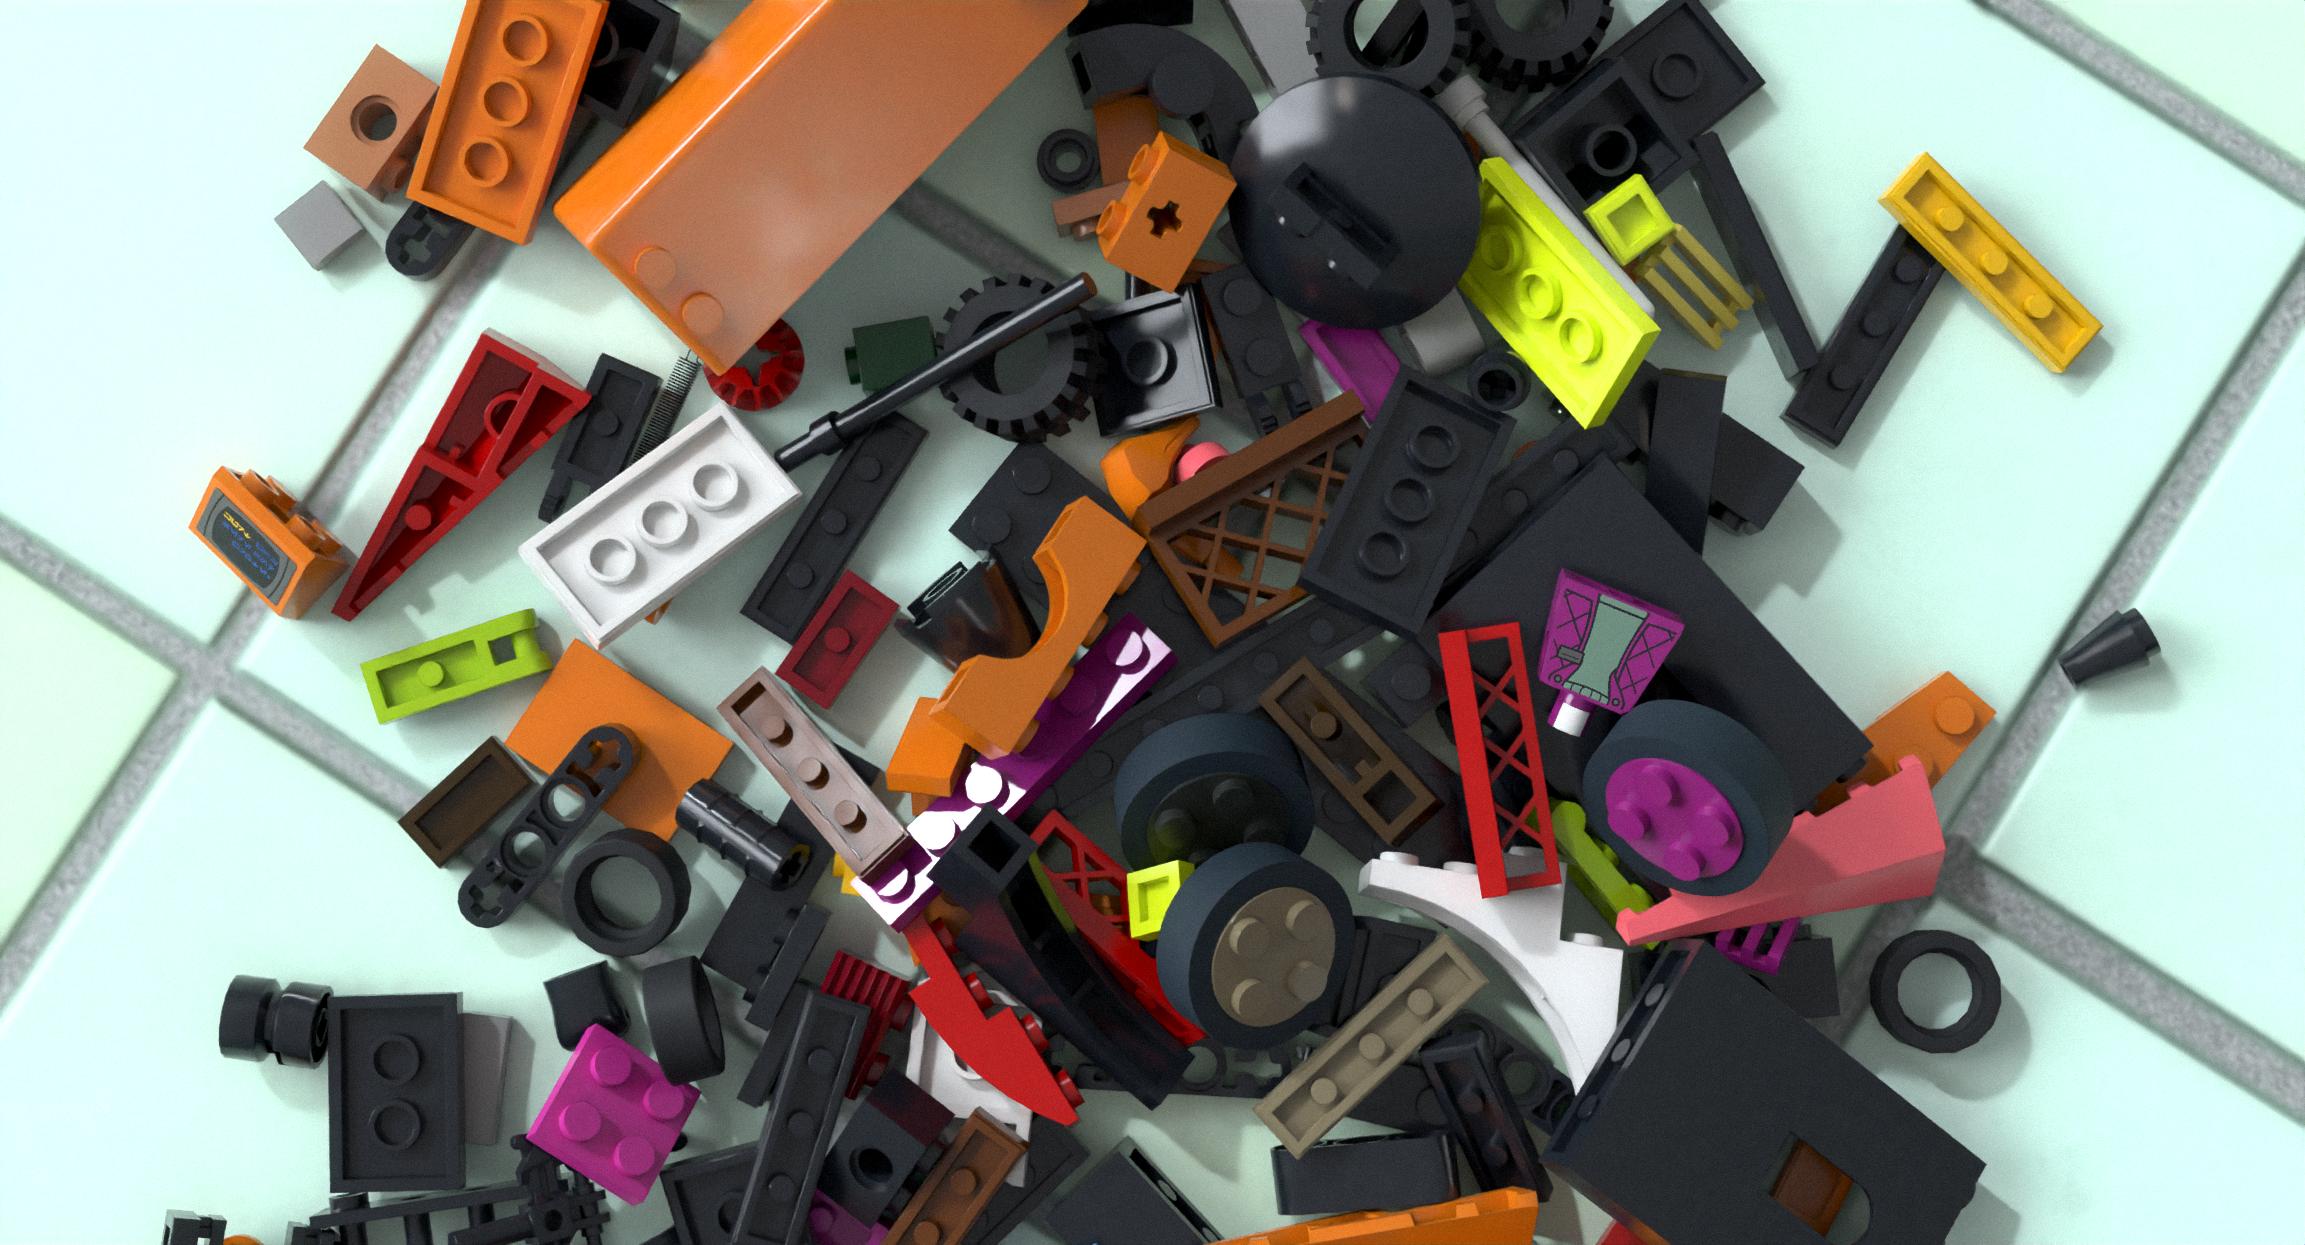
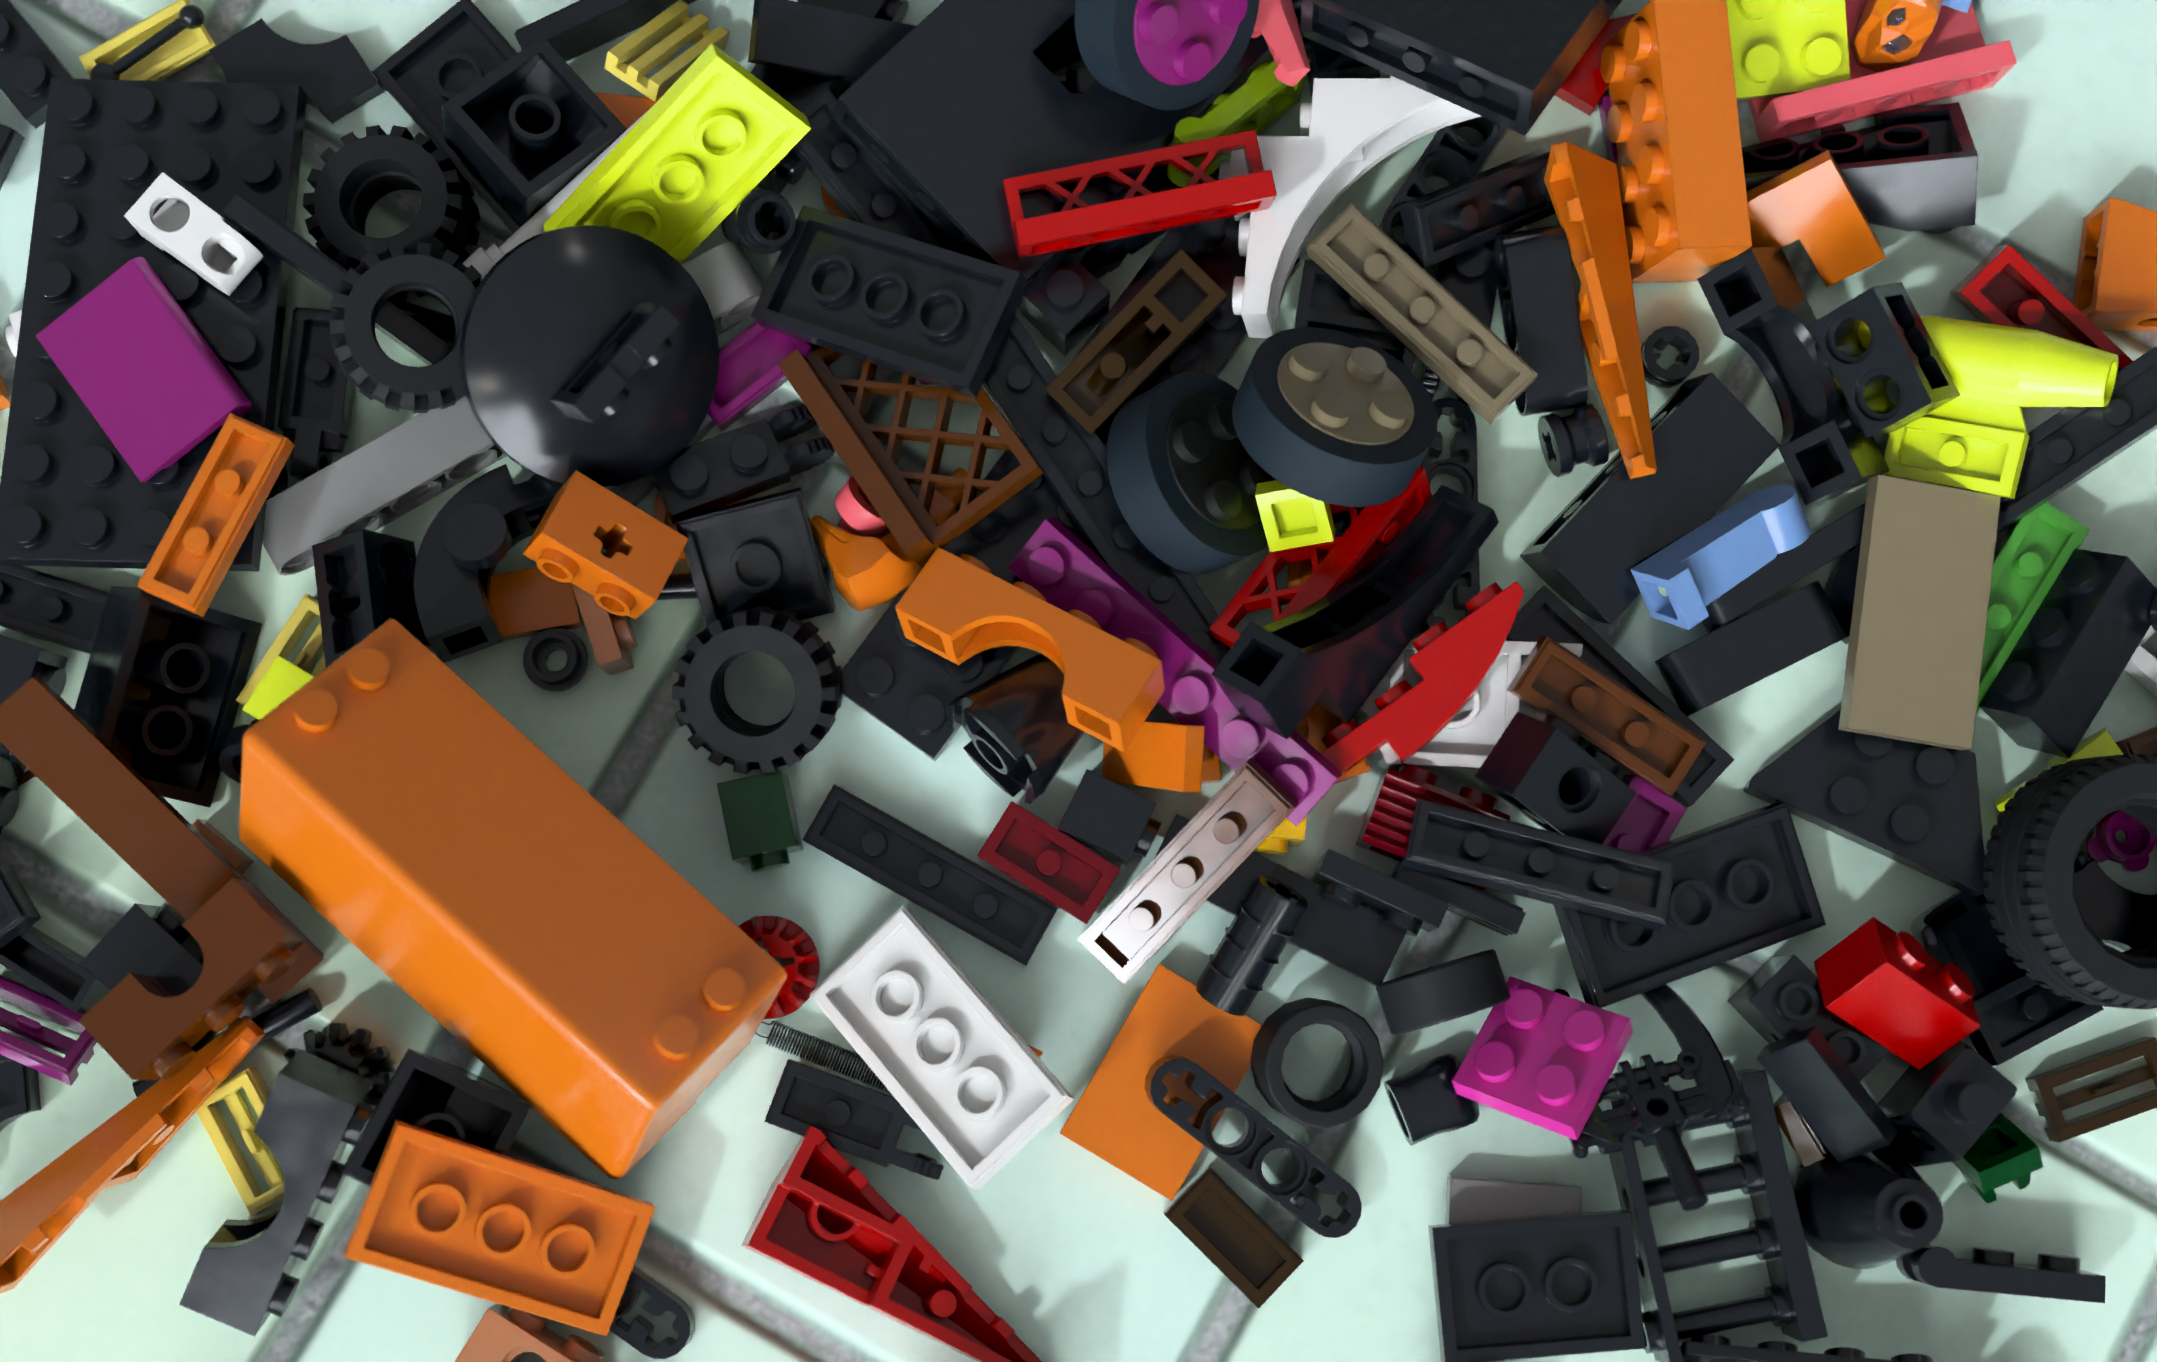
camera: 95 degrees left, 5 degrees down
lime plate [360,608,554,725] -> none
black bar [774,272,1097,473] -> none
torso [1537,568,1685,737] -> none
neon yellow tile [1583,174,1676,266] -> none
none -> black brick [1058,769,1162,866]
none -> black wheel [1538,403,1609,477]

